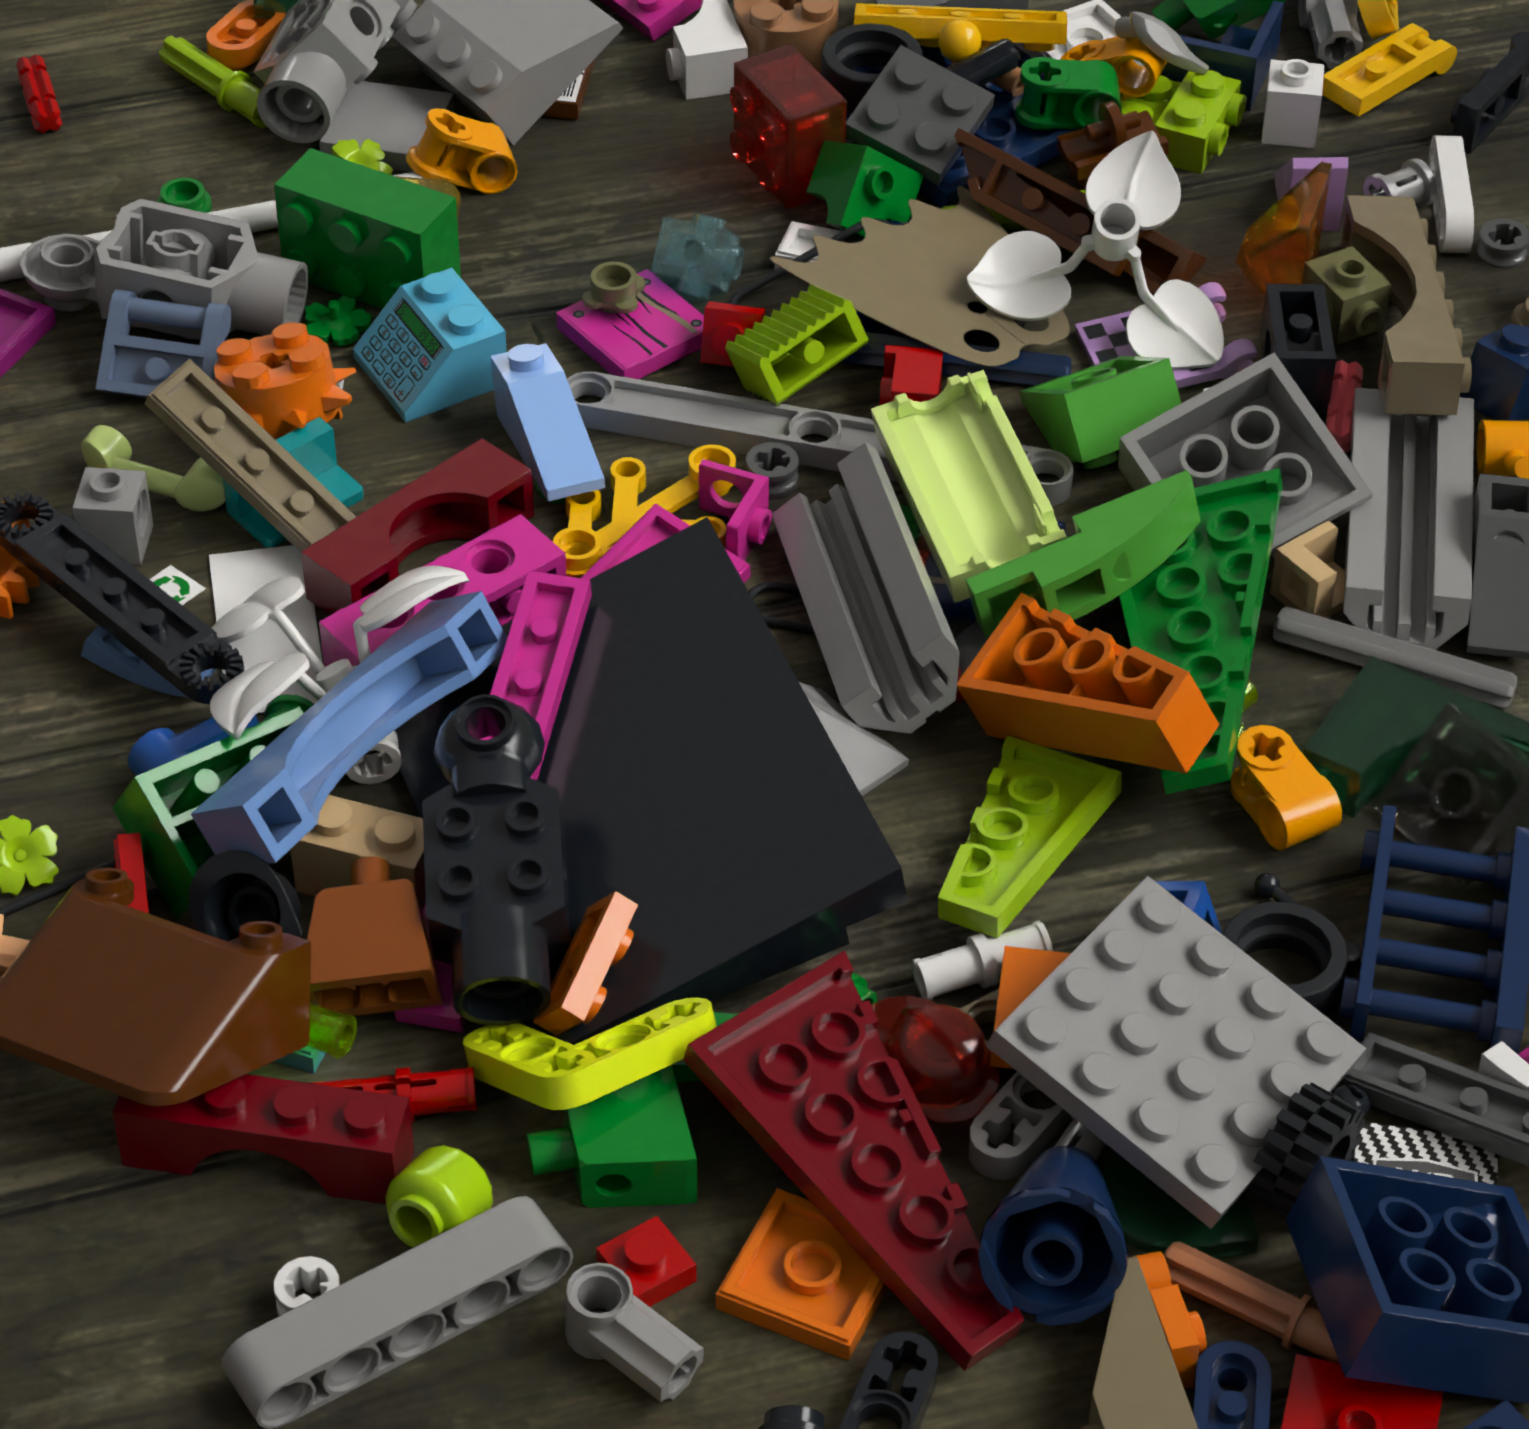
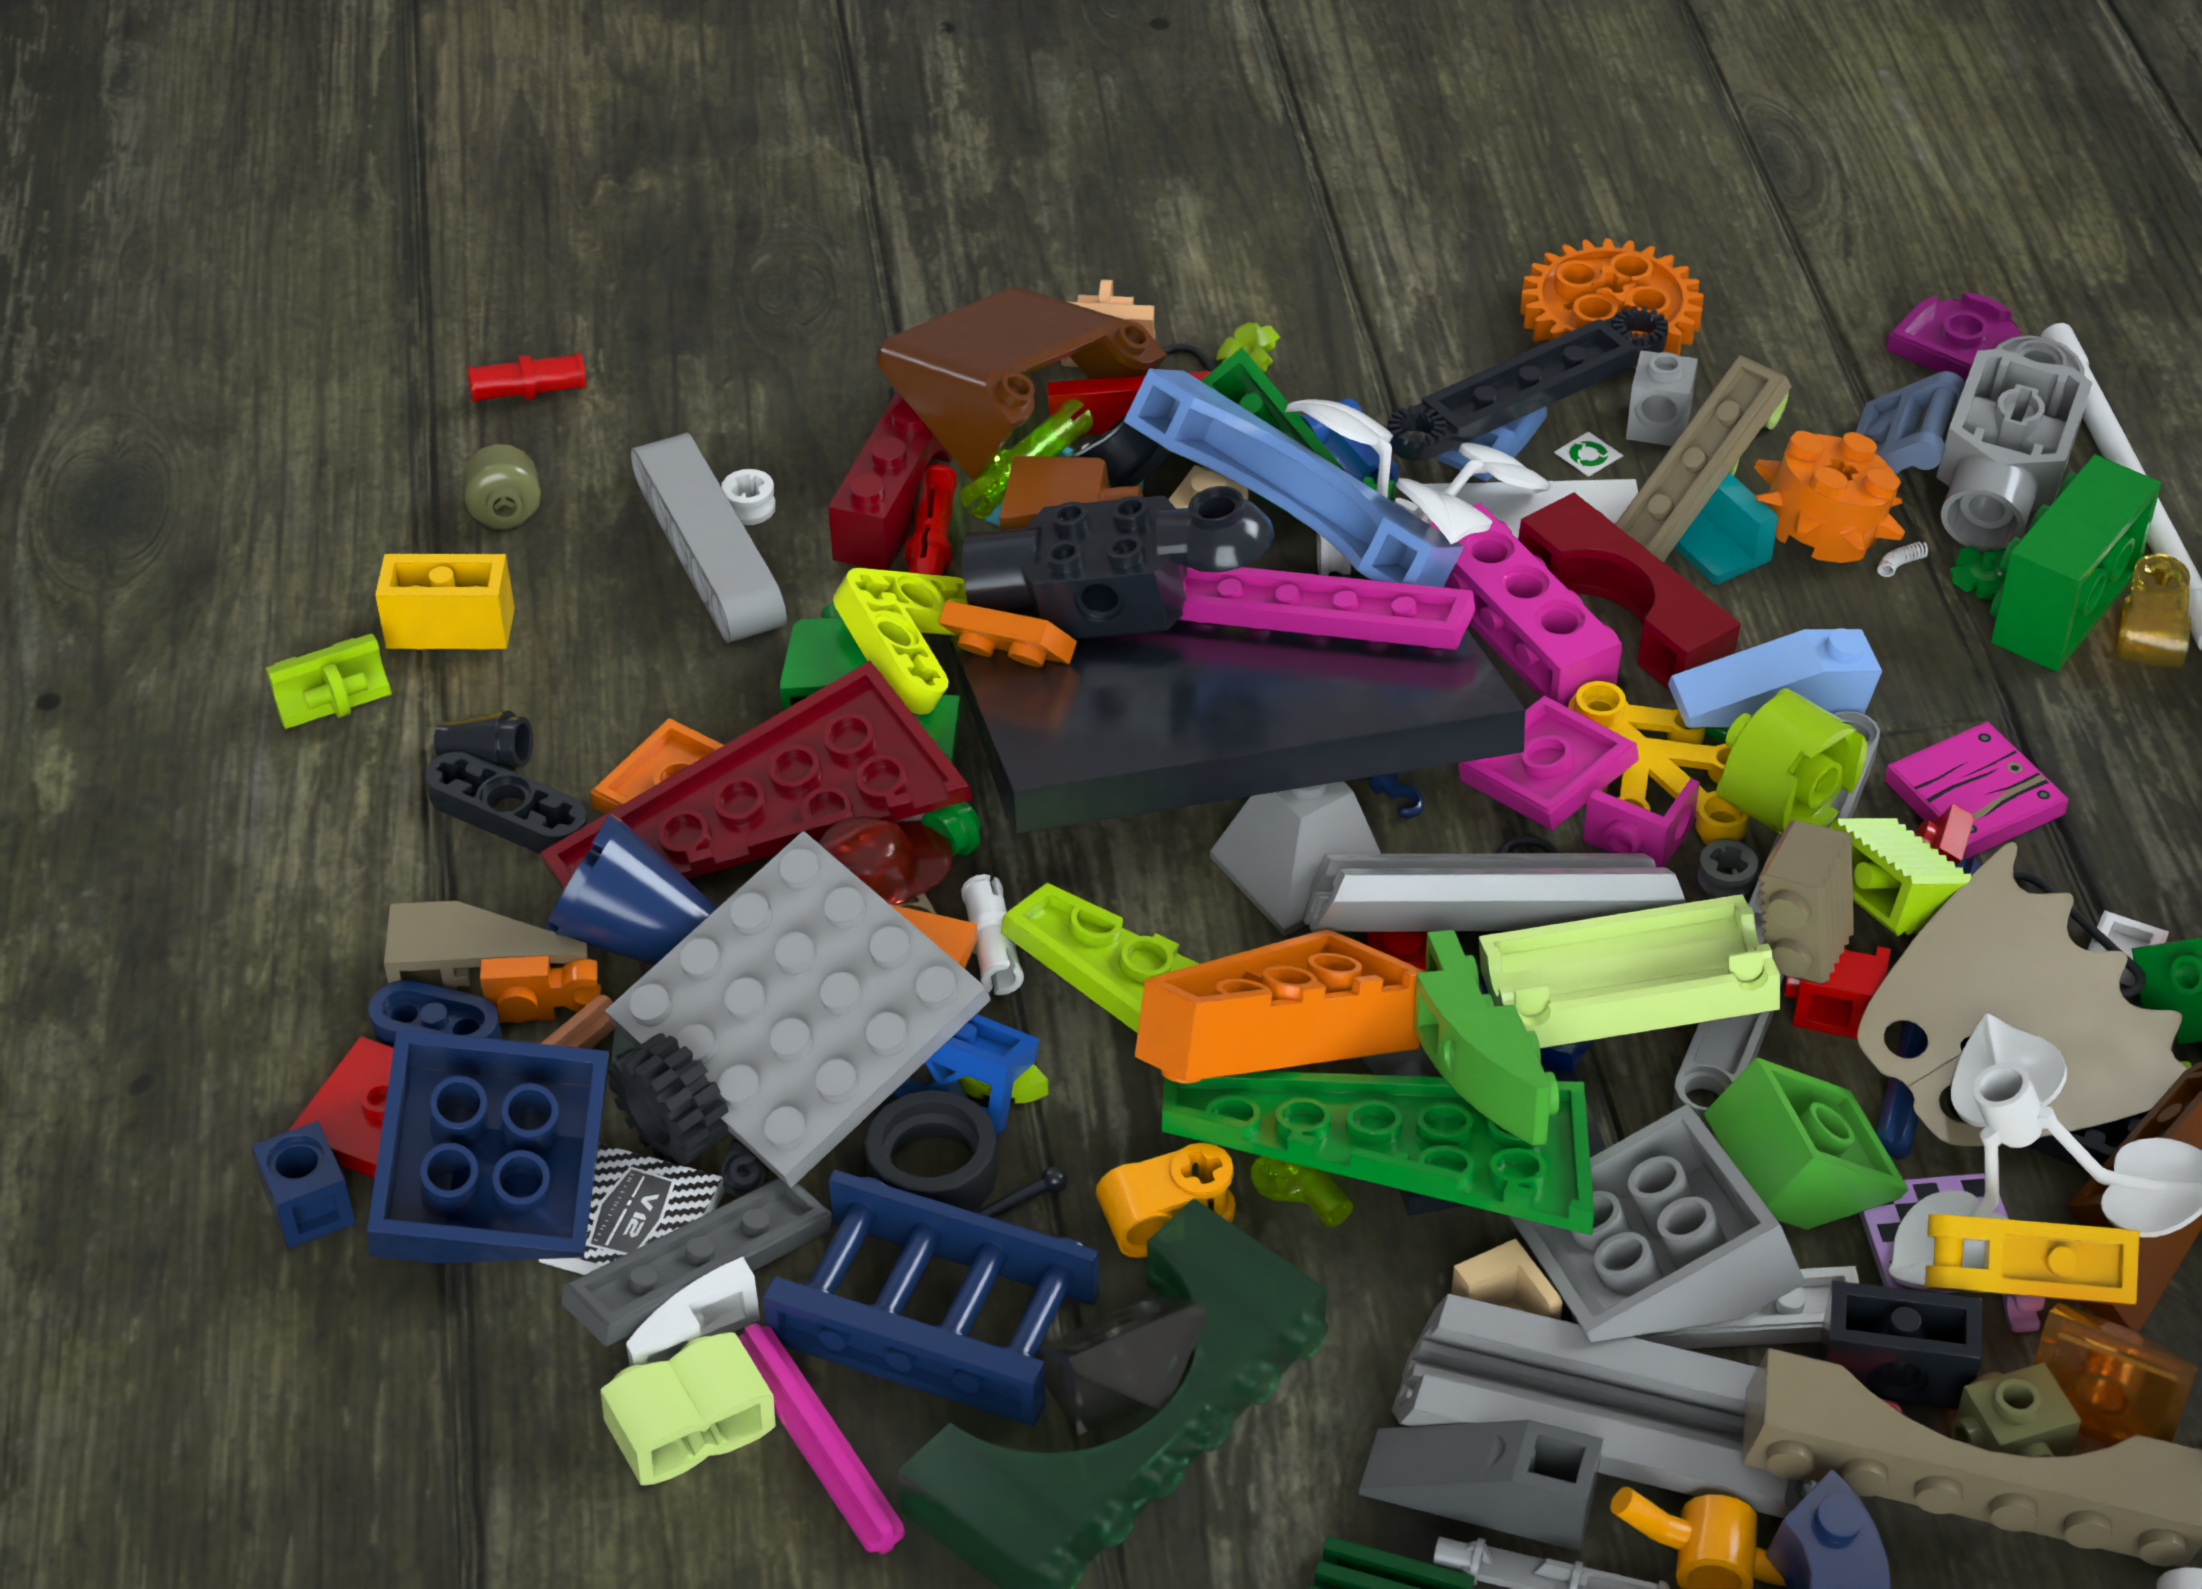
camera: 100 degrees right, 0 degrees up
green plate [156,177,212,213] -> none
medium azure slope [353,268,507,423] -> none
lime head [385,1145,493,1248] -> none
light grey piece [565,1263,704,1402] -> none
olive plate [582,262,645,314] -> none
red plate [596,1215,697,1307] -> none
clear light blue brick [651,213,744,299] -> none
light grey axle [1273,607,1517,709] -> none
none -> lime brick [1717,688,1867,836]
none -> dark tan brick [1758,820,1854,984]
none -> yellow plate [1925,1214,2139,1305]

